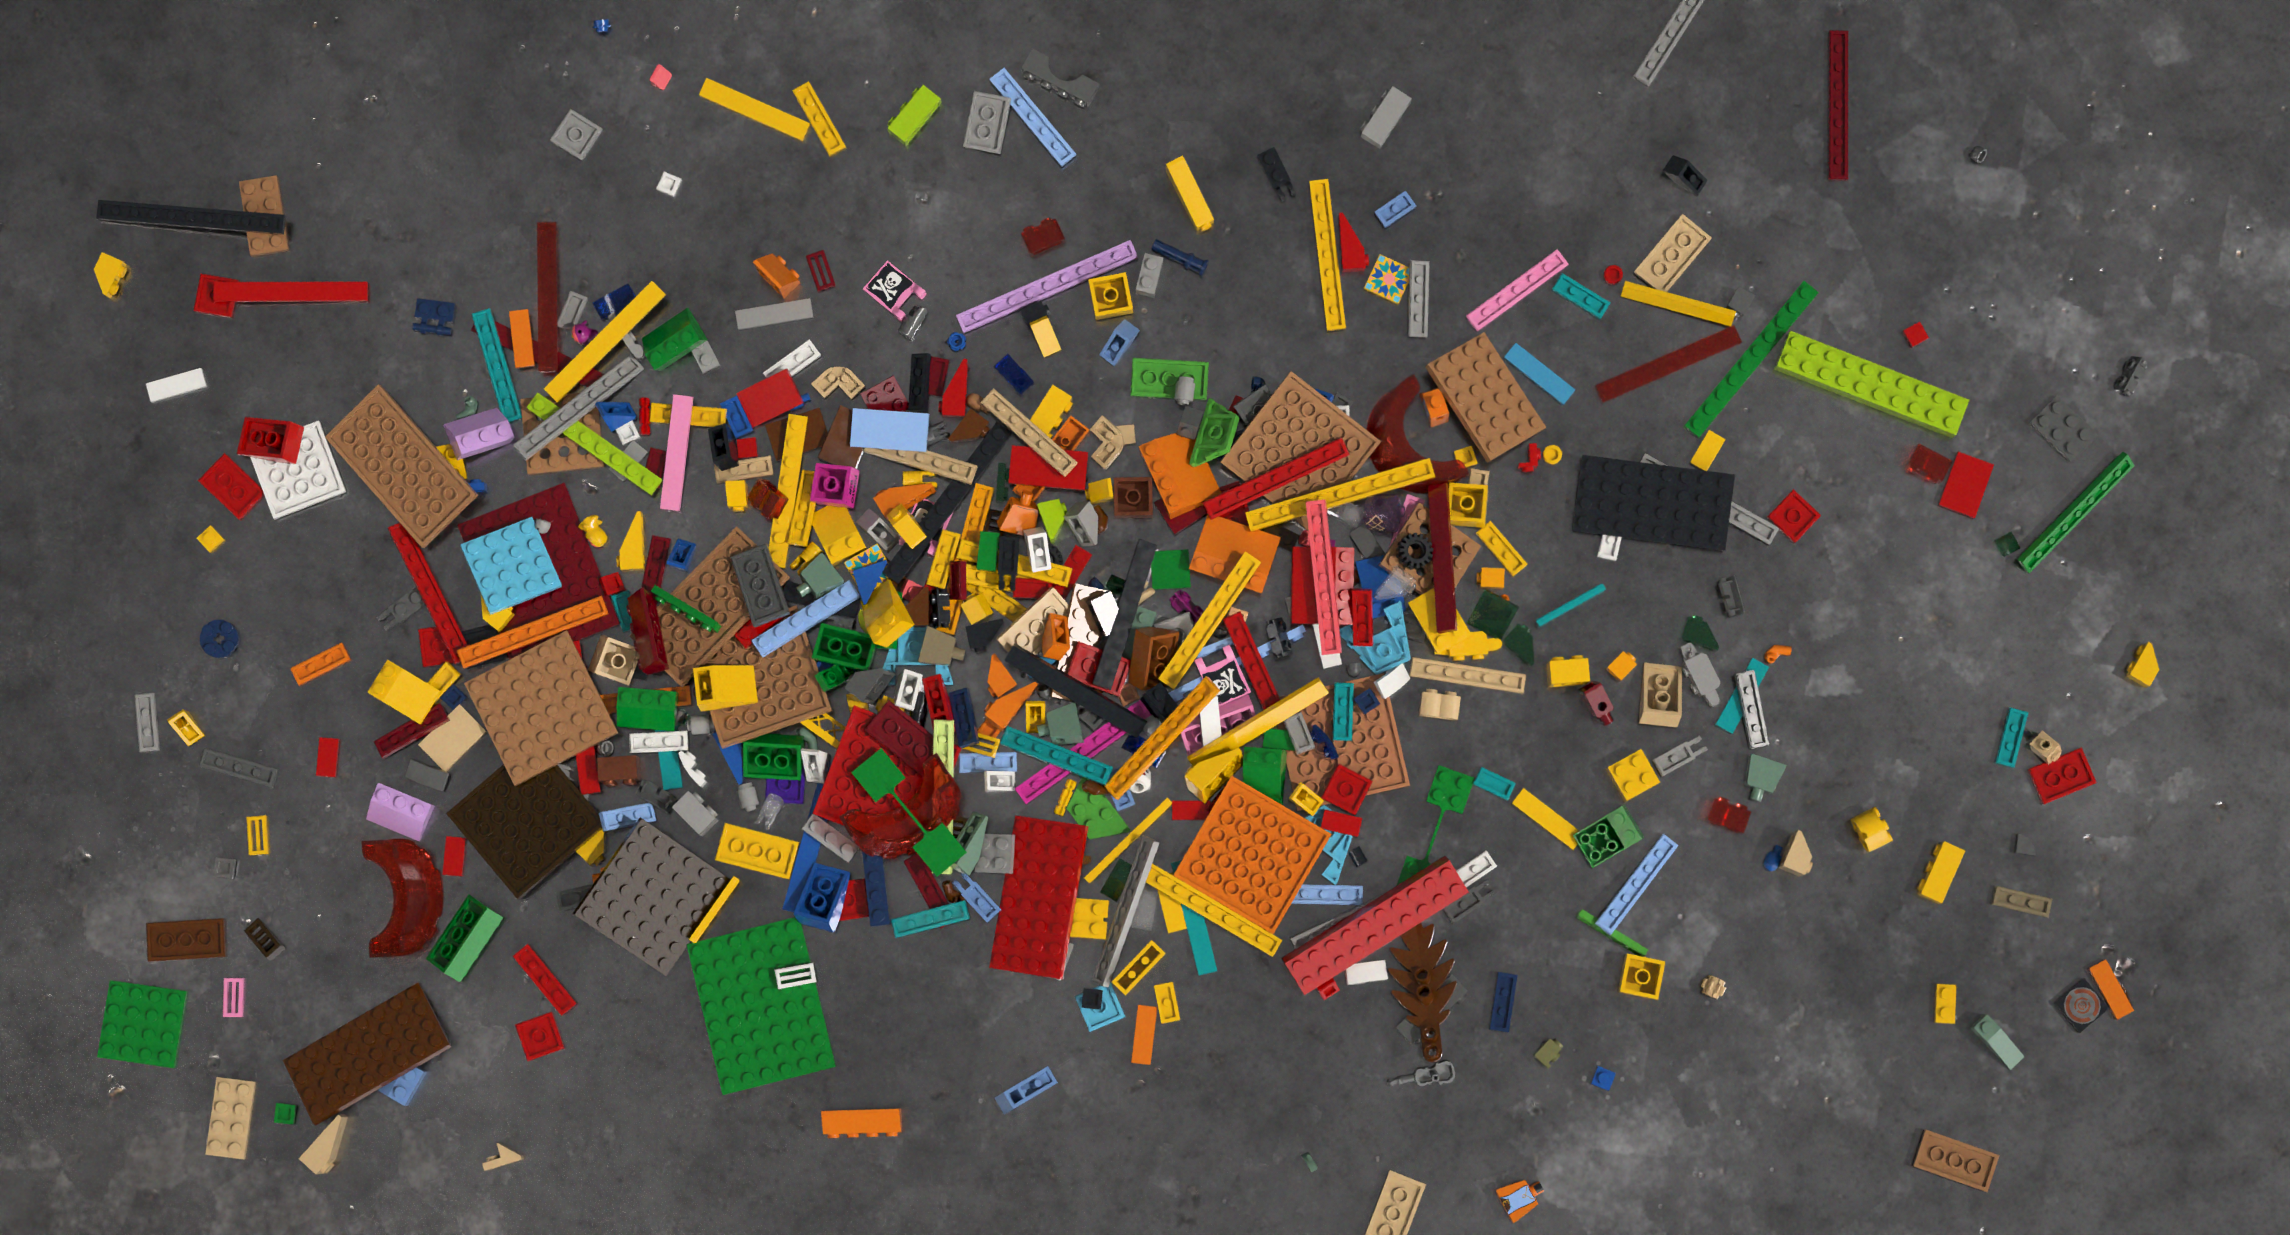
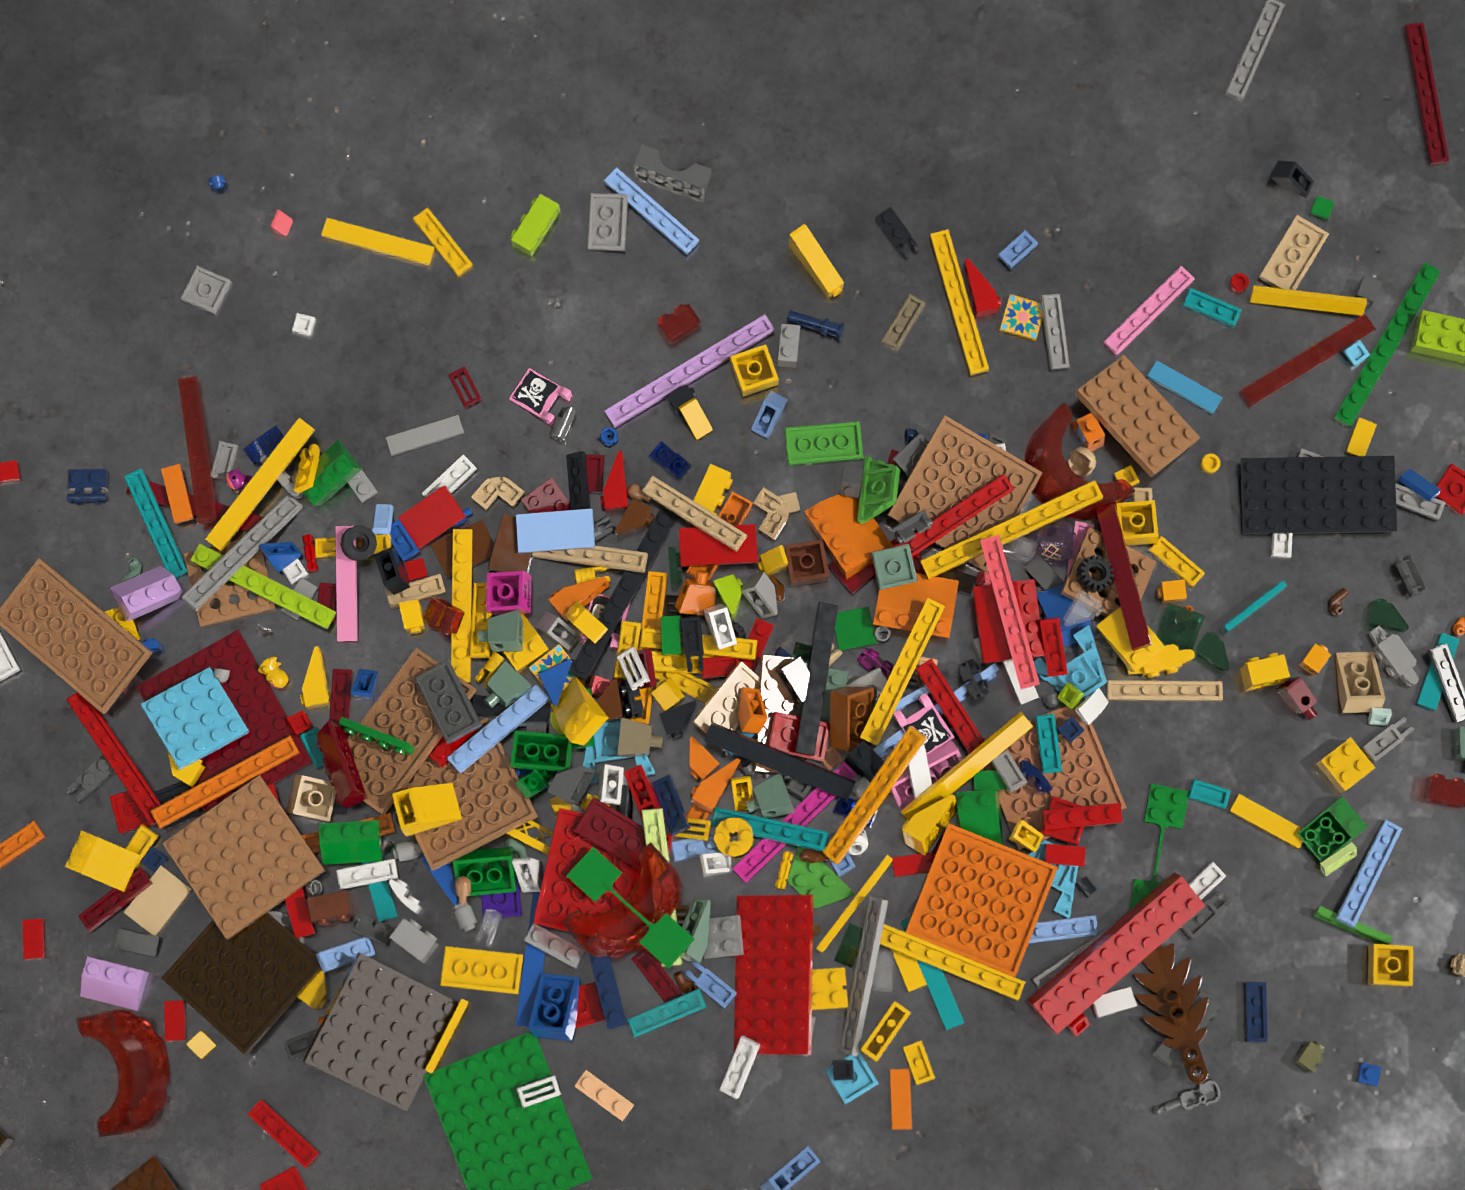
camera: 10 degrees left, 5 degrees down
green slope [426,894,503,982] -> none
orange slope [753,253,800,299] -> none
light grey brick [1174,376,1195,405] -> none
light grey brick [1360,86,1412,149] -> none
tan brick [1419,689,1461,721] -> none
red bracket [1517,443,1541,472] -> none
none -> yellow slope [186,1031,216,1059]
none -> yellow hinge [293,444,320,493]
none -> black tyre [340,525,377,561]
none -> light blue tile [371,504,394,535]
none -> medium nougat cylinder [455,876,471,904]
none -> sand green torso [478,610,523,651]
none -> light nougat plate [575,1070,634,1121]
none -> white tile [617,647,650,690]
none -> yellow plate [714,817,754,857]
none -> white tile [720,1036,760,1099]
none -> sand green tile [871,544,917,590]
none -> light grey hinge [875,626,891,641]
none -> dark tan tile [881,294,926,351]
none -> dark grey hinge [892,509,933,544]
none -> red plate [1042,803,1123,831]
none -> lime plate [1057,682,1084,710]
none -> tan hair [1067,446,1096,477]
none -> green tile [1310,195,1335,220]
none -> yellowish green tile [1320,842,1357,877]
none -> reddish brown arm [1330,588,1349,615]
none -> medium azure plate [1342,339,1370,366]
none -> light aqua tile [1368,707,1392,726]
none -> blue tile [1398,469,1441,502]

